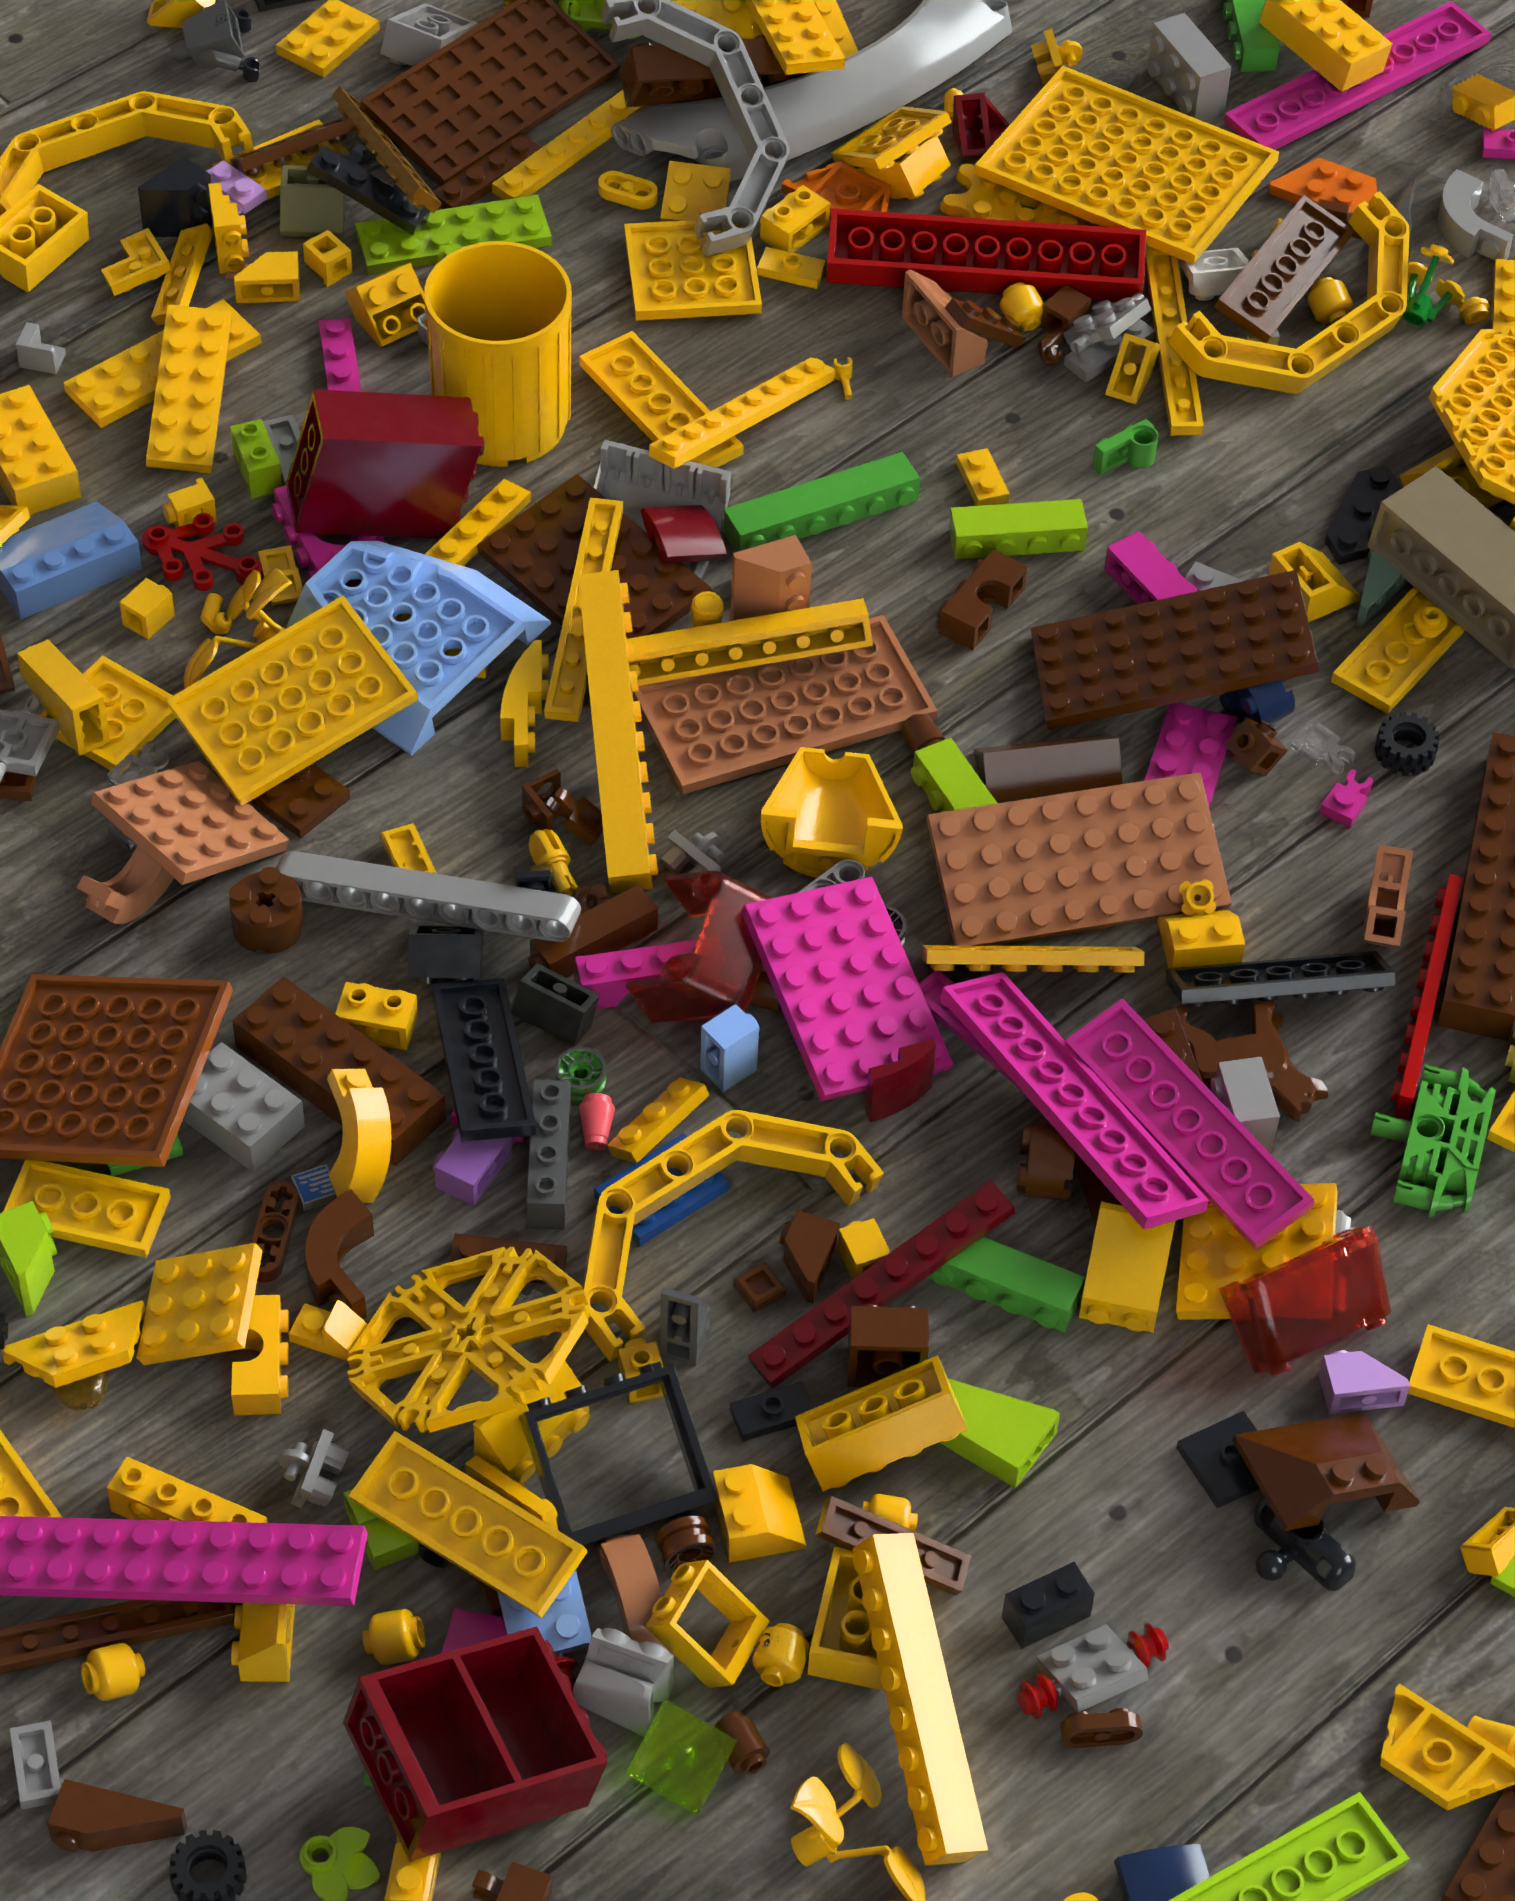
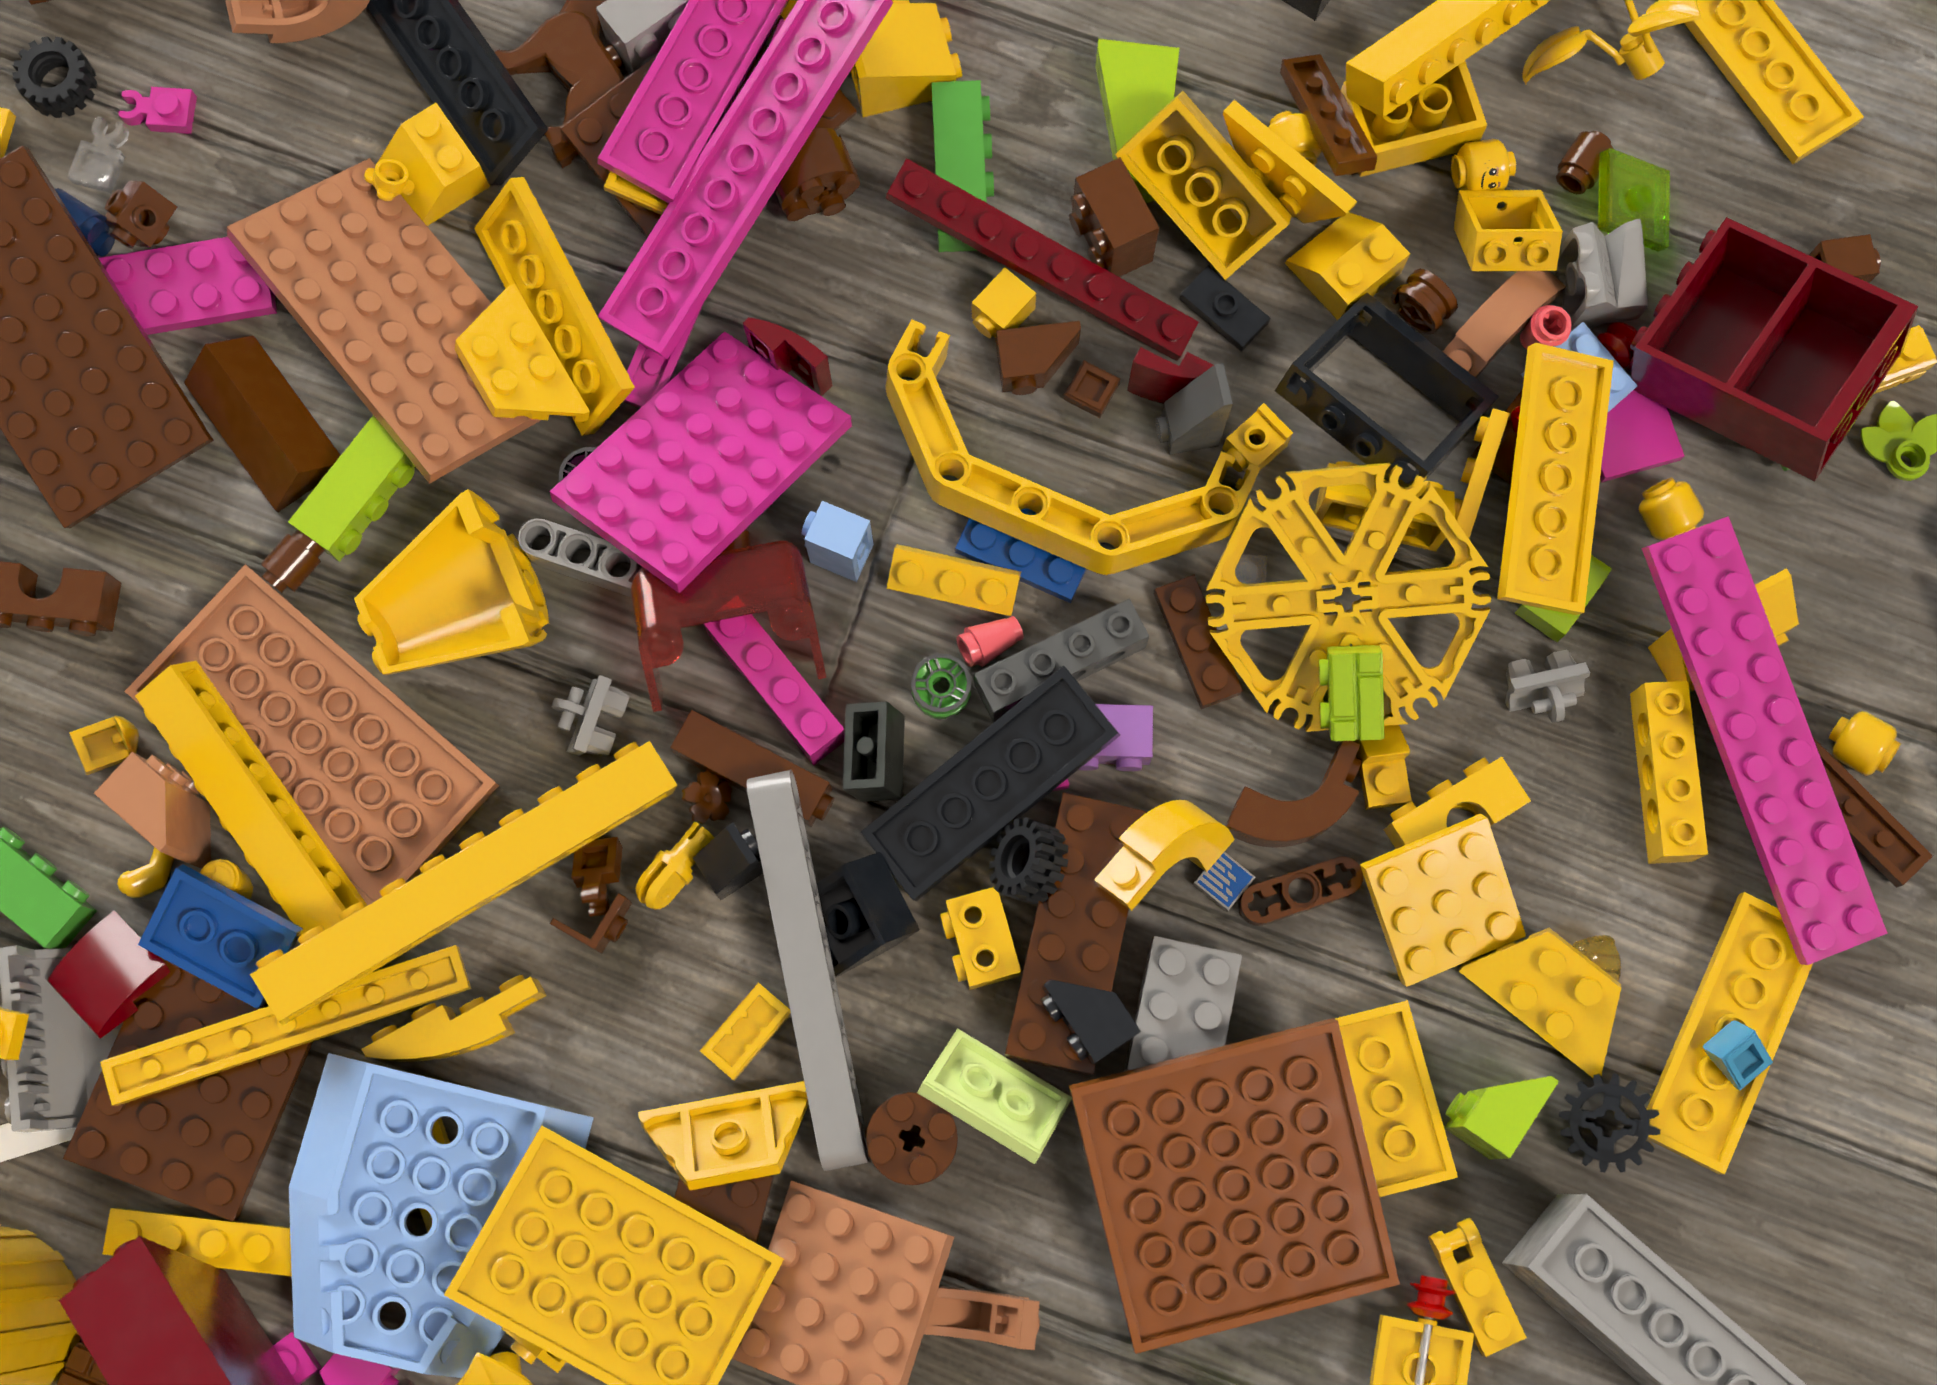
camera: 115 degrees left, 25 degrees up
none -> yellow plate [69,716,139,775]
none -> blue plate [138,864,303,1009]
none -> yellow wing [454,284,590,422]
none -> yellow wing [638,1081,809,1191]
none -> yellowish green tile [917,1028,1072,1164]
none -> black tyre [989,818,1069,904]
none -> black slope [1040,980,1141,1064]
none -> dark red slope [1127,347,1214,404]
none -> yellow wing [1223,100,1357,224]
none -> lime brick [1319,645,1384,741]
none -> coral cone [1520,305,1571,349]

